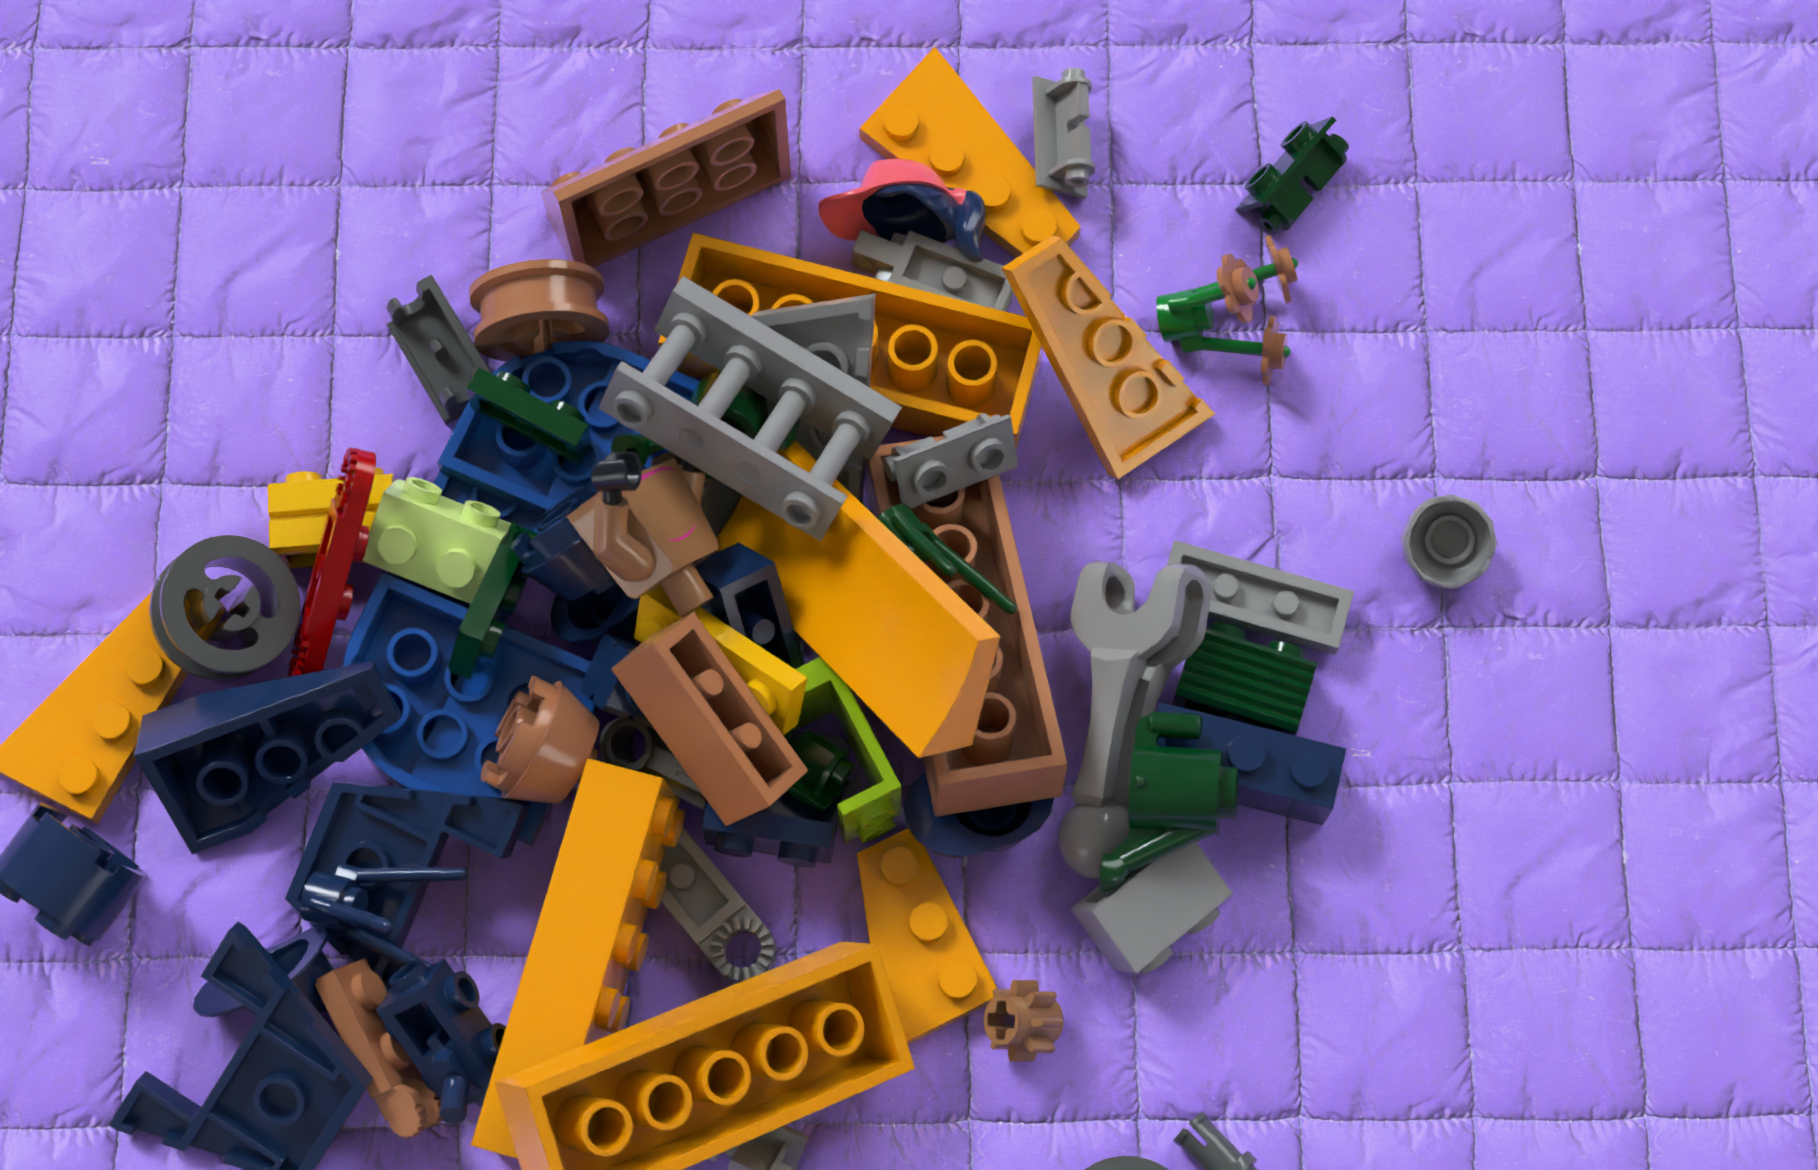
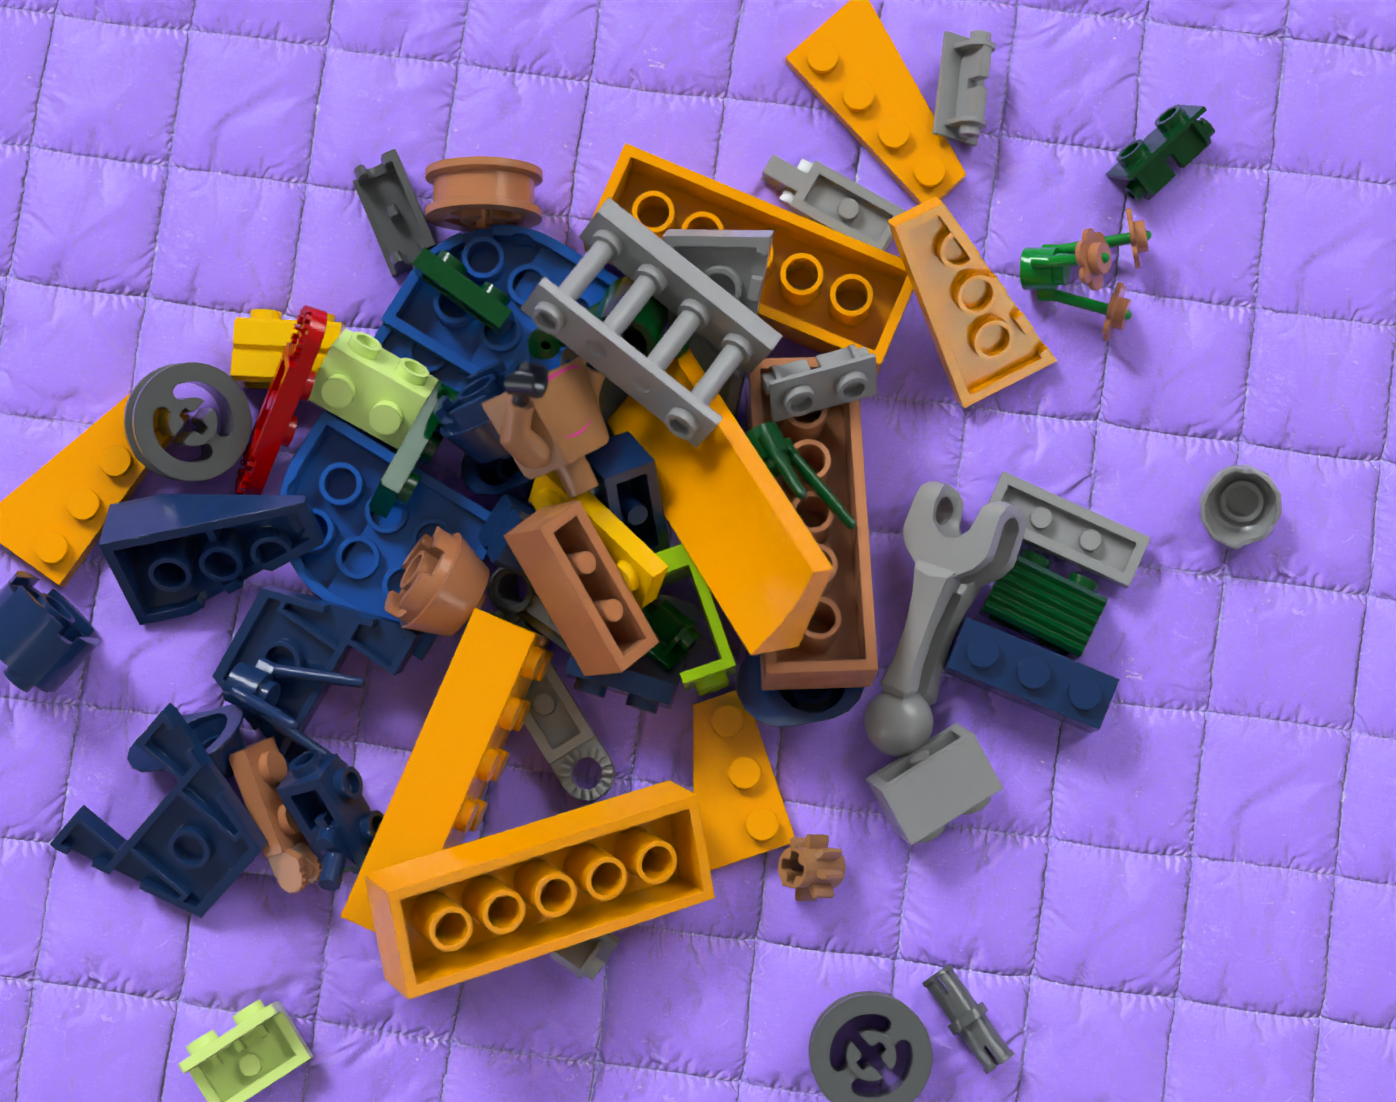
camera: 15 degrees right, 10 degrees up
nougat slope [541,89,791,268] -> none
hair [818,159,986,263] -> none
dark green piece [1100,712,1238,892] -> none

